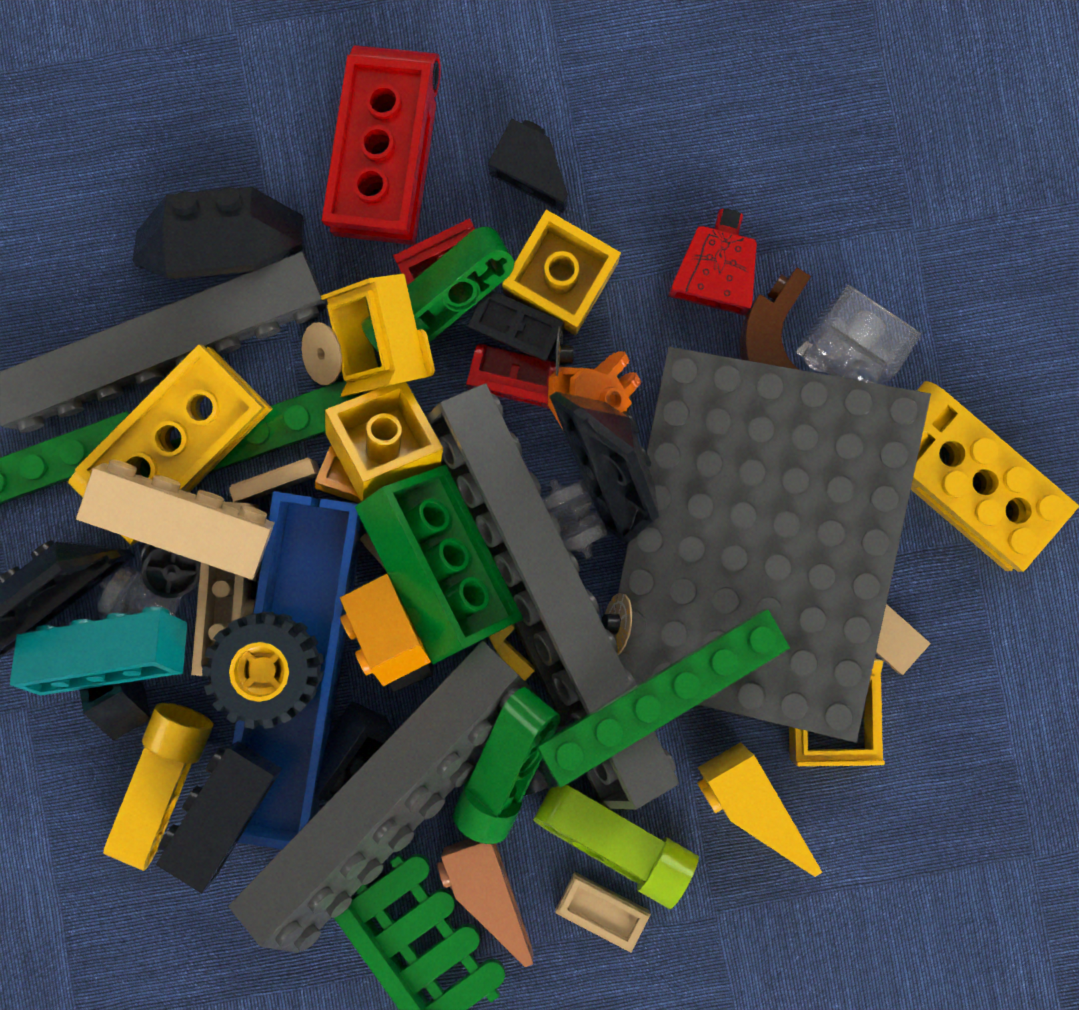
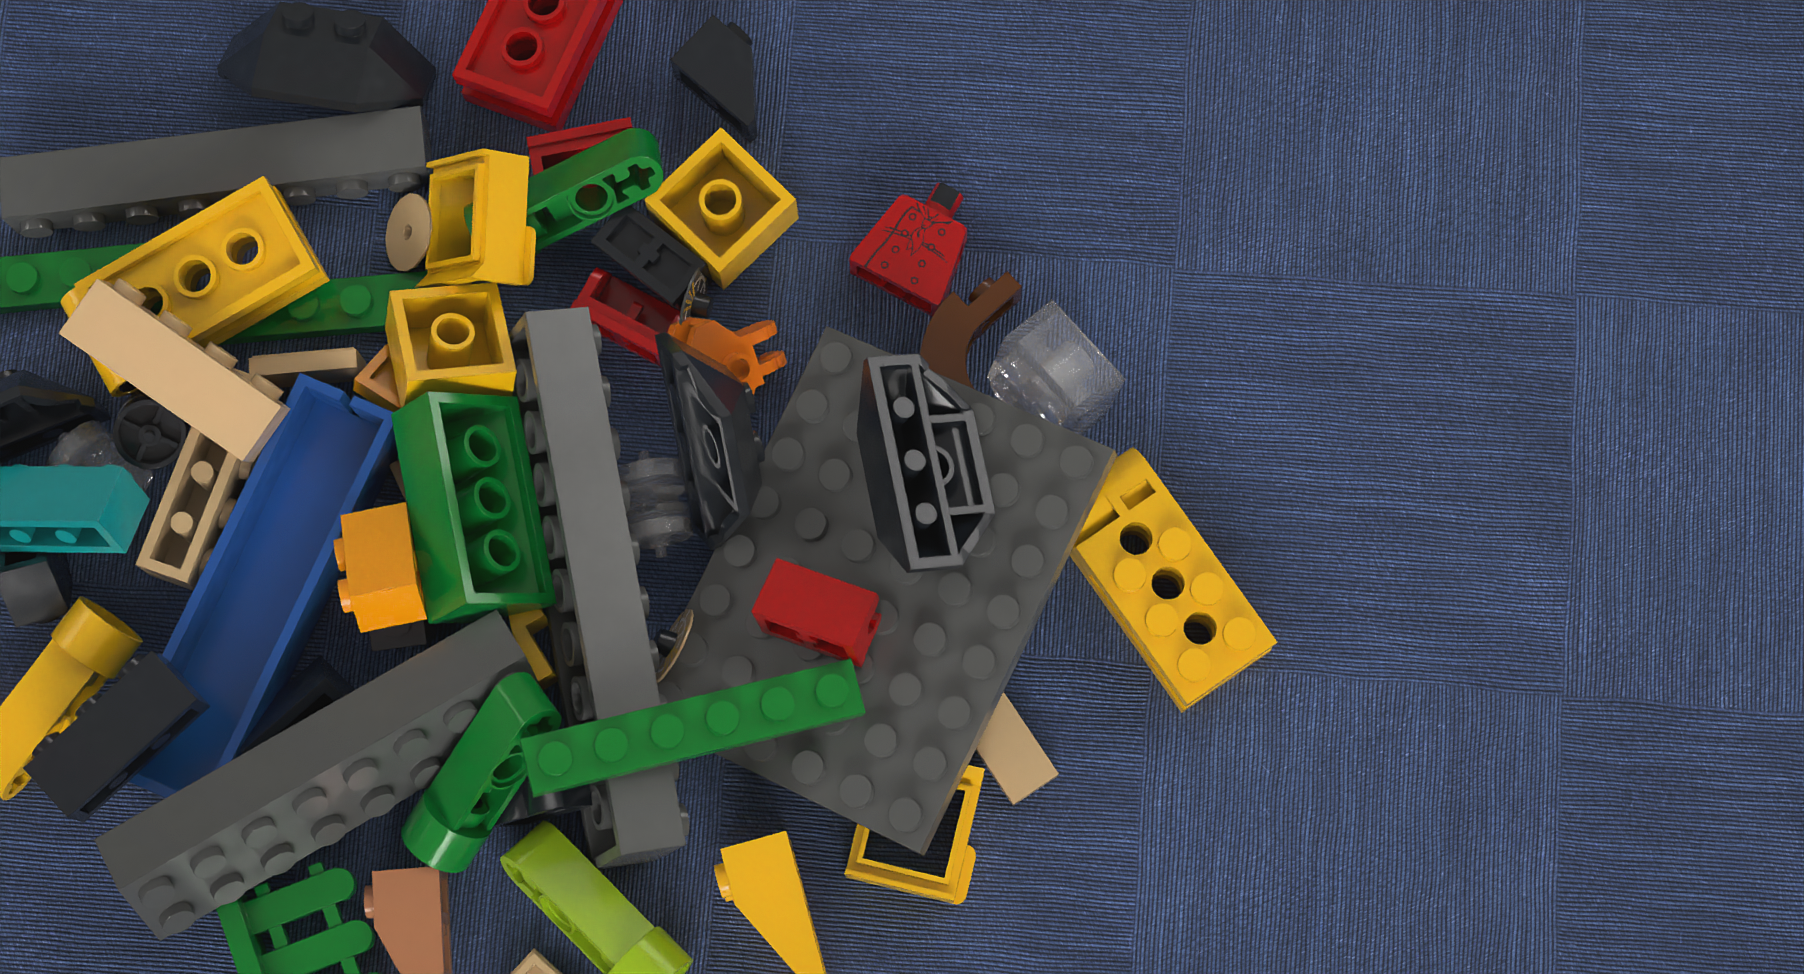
camera: 15 degrees right, 10 degrees down
black wheel [202,612,324,729] -> none
none -> red hinge [751,558,882,668]
none -> black wedge [856,354,996,573]

